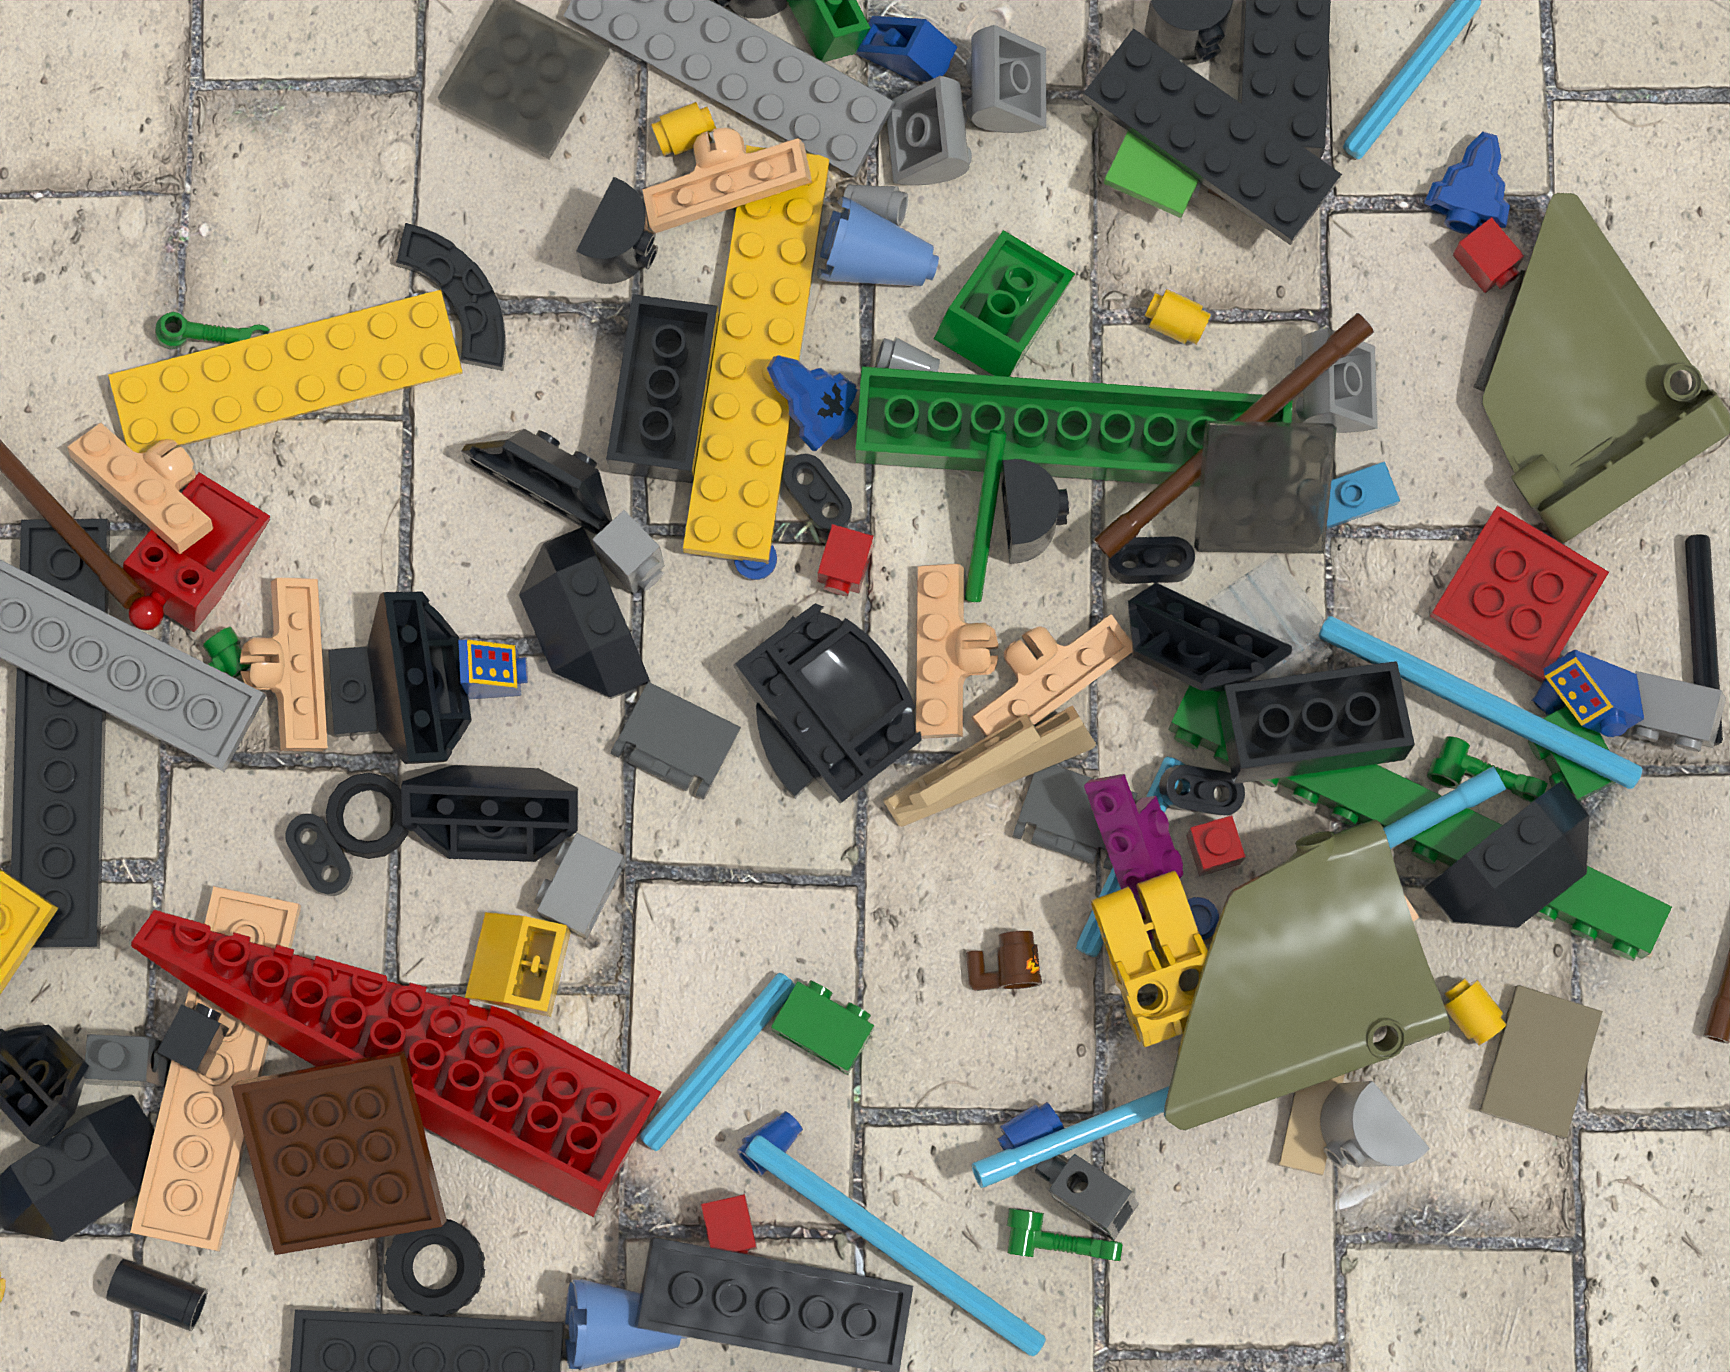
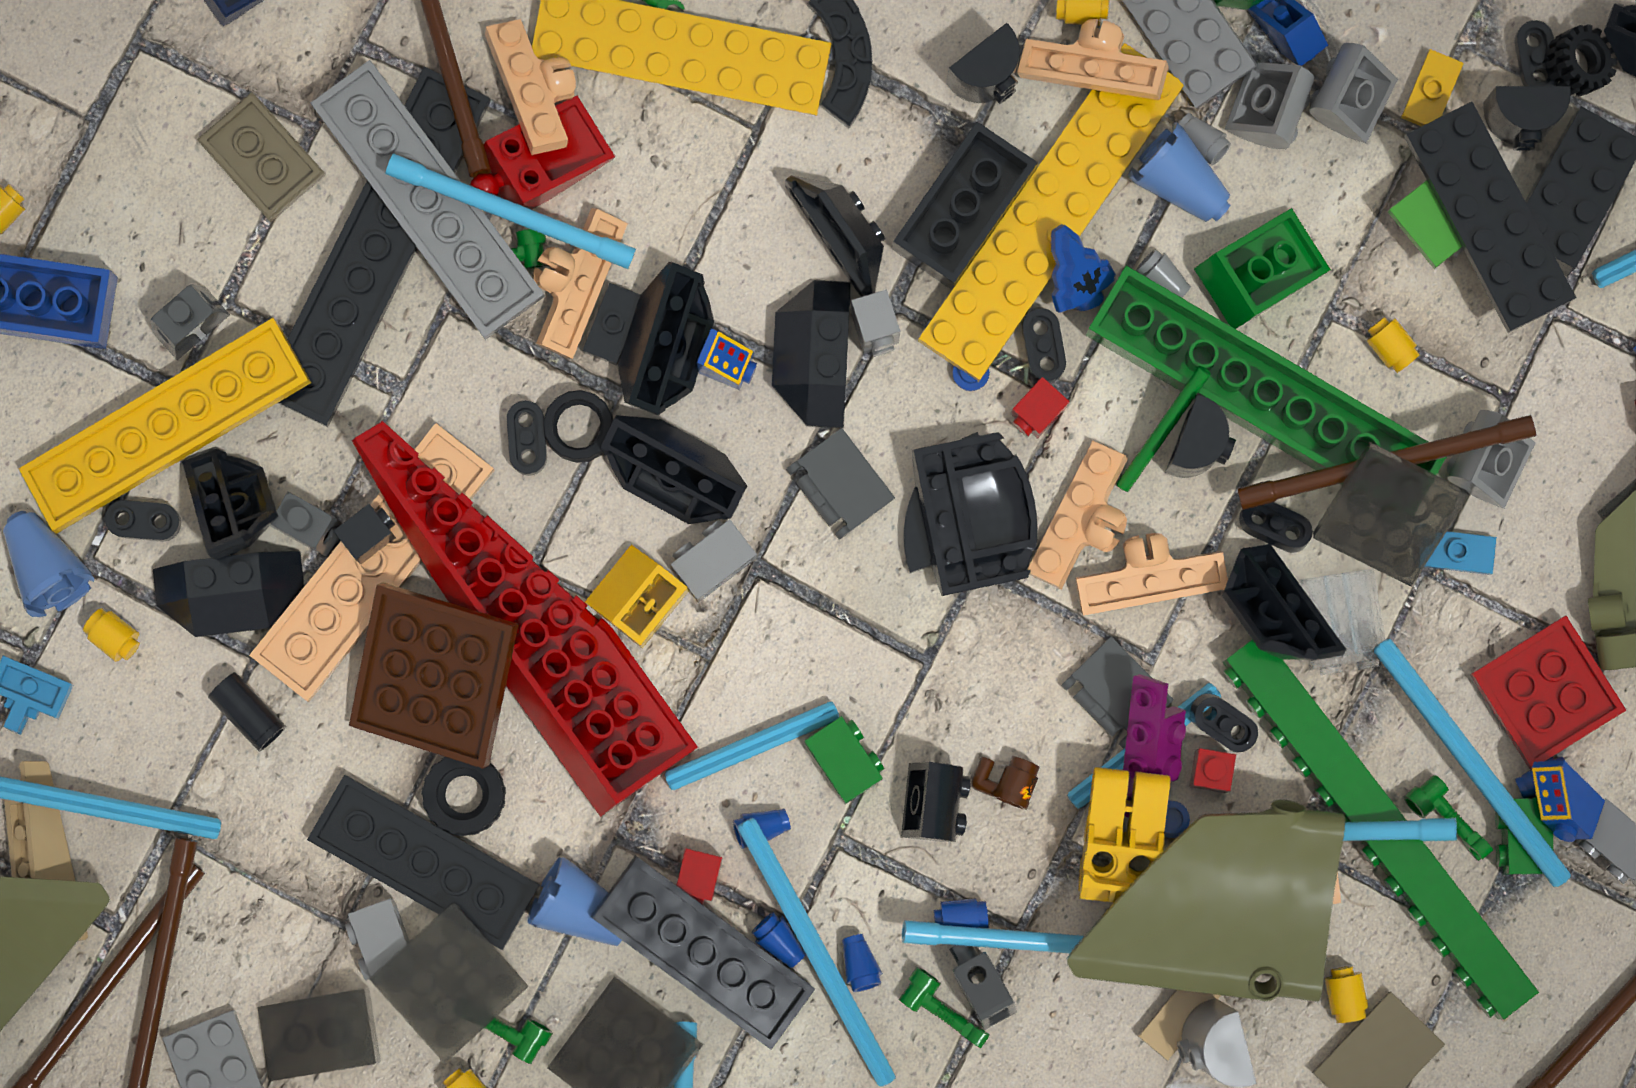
camera: 25 degrees right, 5 degrees up
tan wedge [883,705,1096,827] -> none
black brick [1217,661,1415,784] -> none
black wedge [1424,781,1589,929] -> none
none -> medium azure piece [385,153,636,269]
none -> blue cone [752,912,806,968]
none -> blue cone [842,934,883,992]
none -> black brick [901,762,970,842]
none -> yellow plate [1401,49,1464,127]

